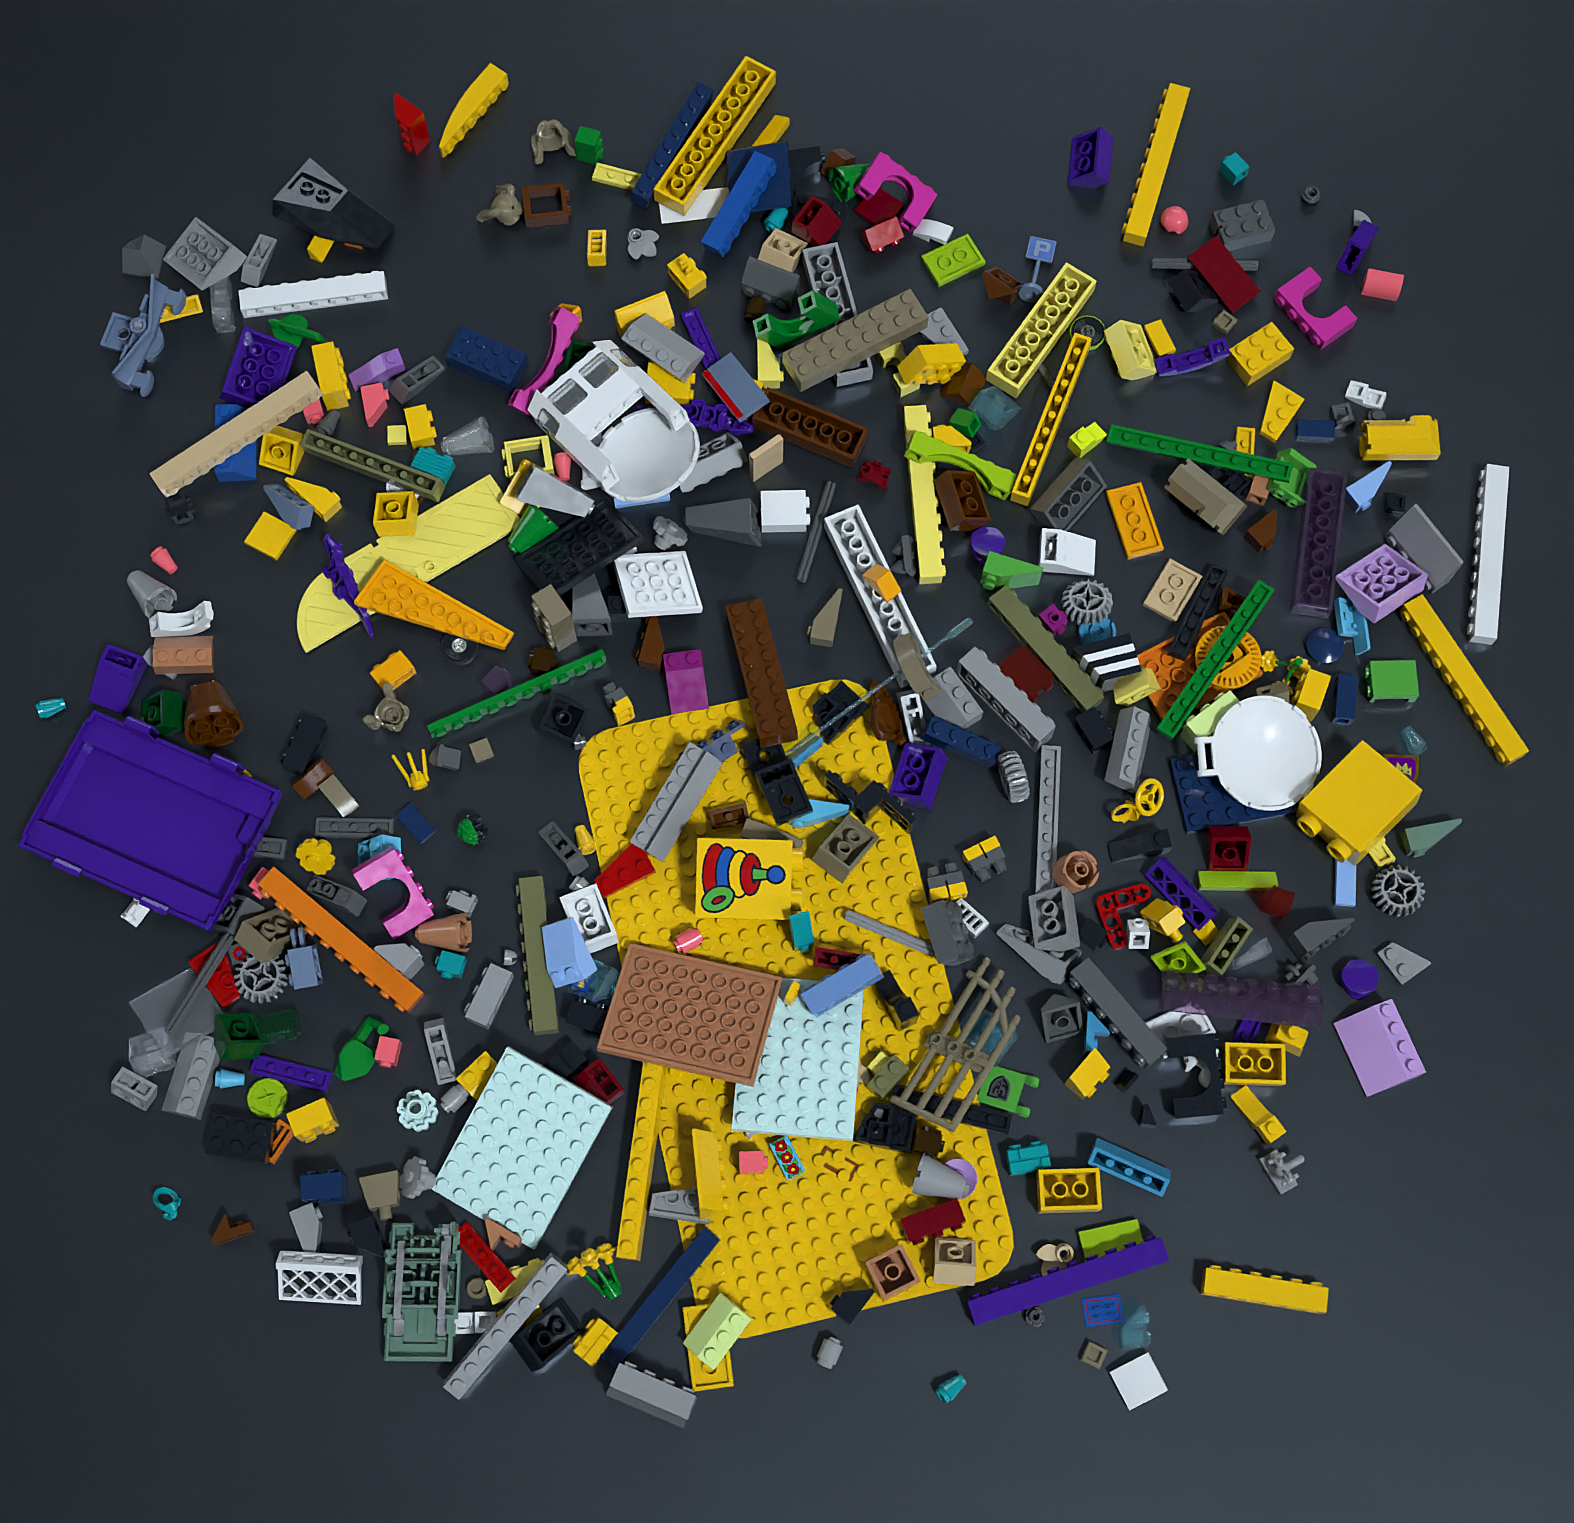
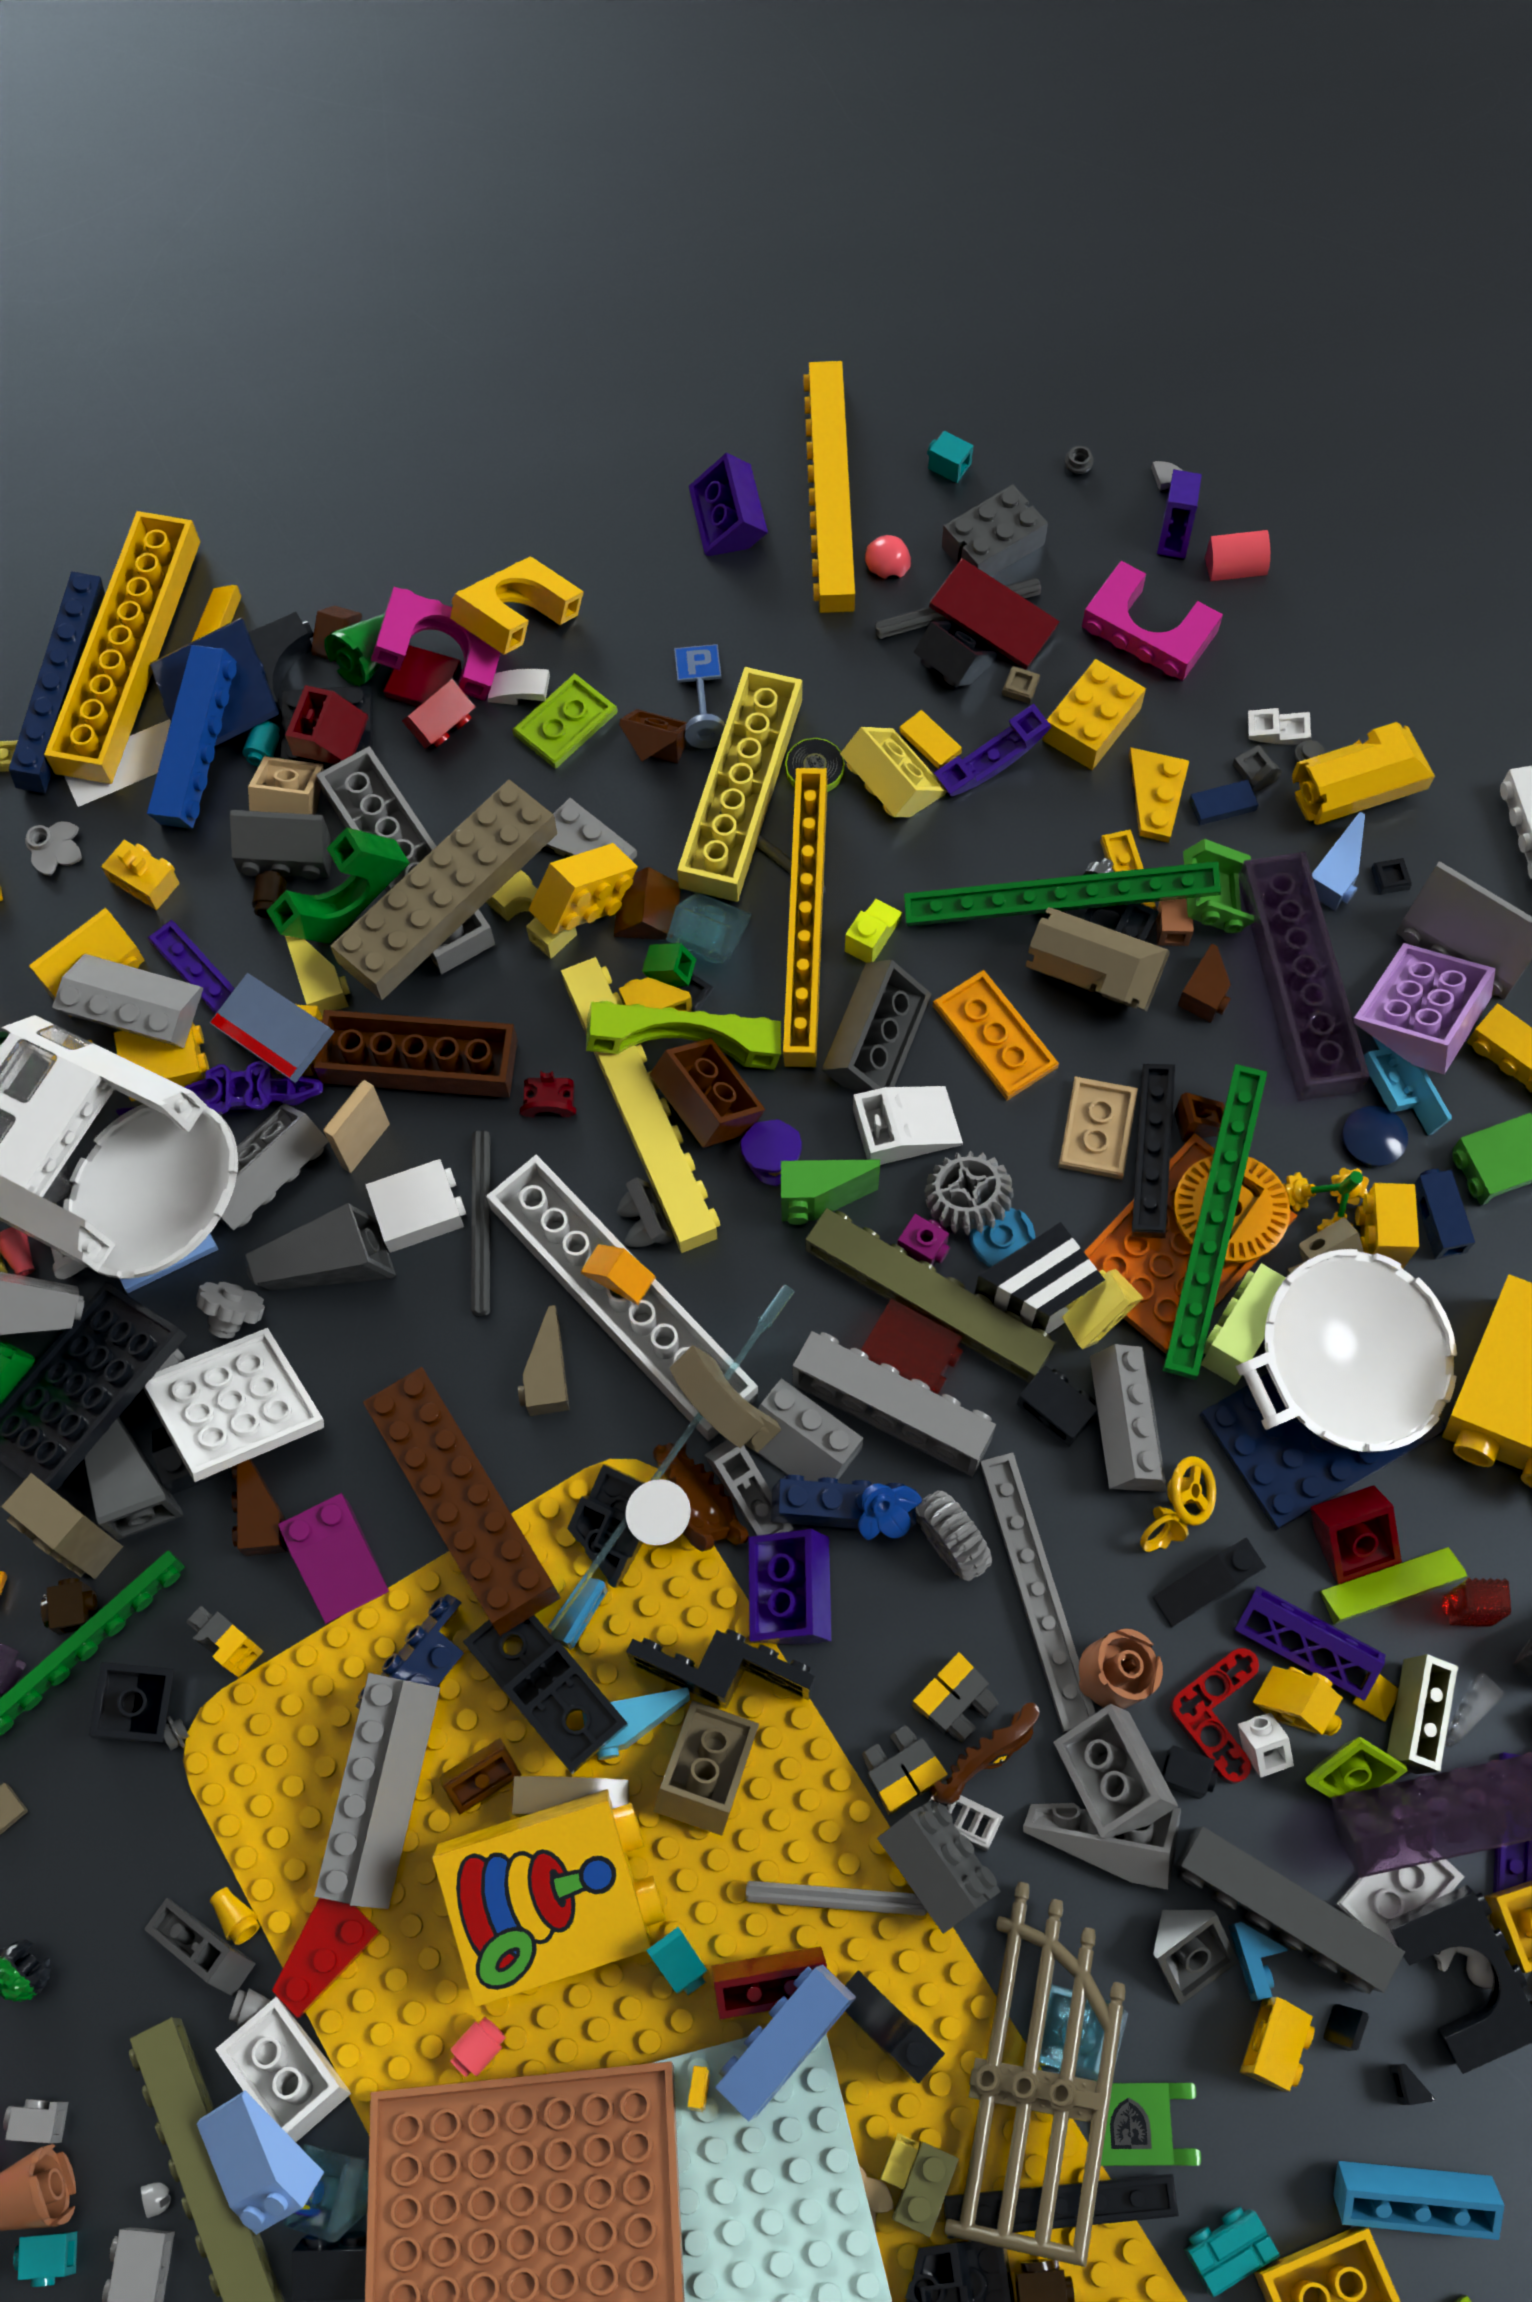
camera: 15 degrees left, 5 degrees down
none -> yellow arch [450,556,584,655]
none -> white sticker [626,1479,691,1545]
none -> blue plate [858,1483,922,1540]
none -> reddish brown animal [930,1703,1039,1804]

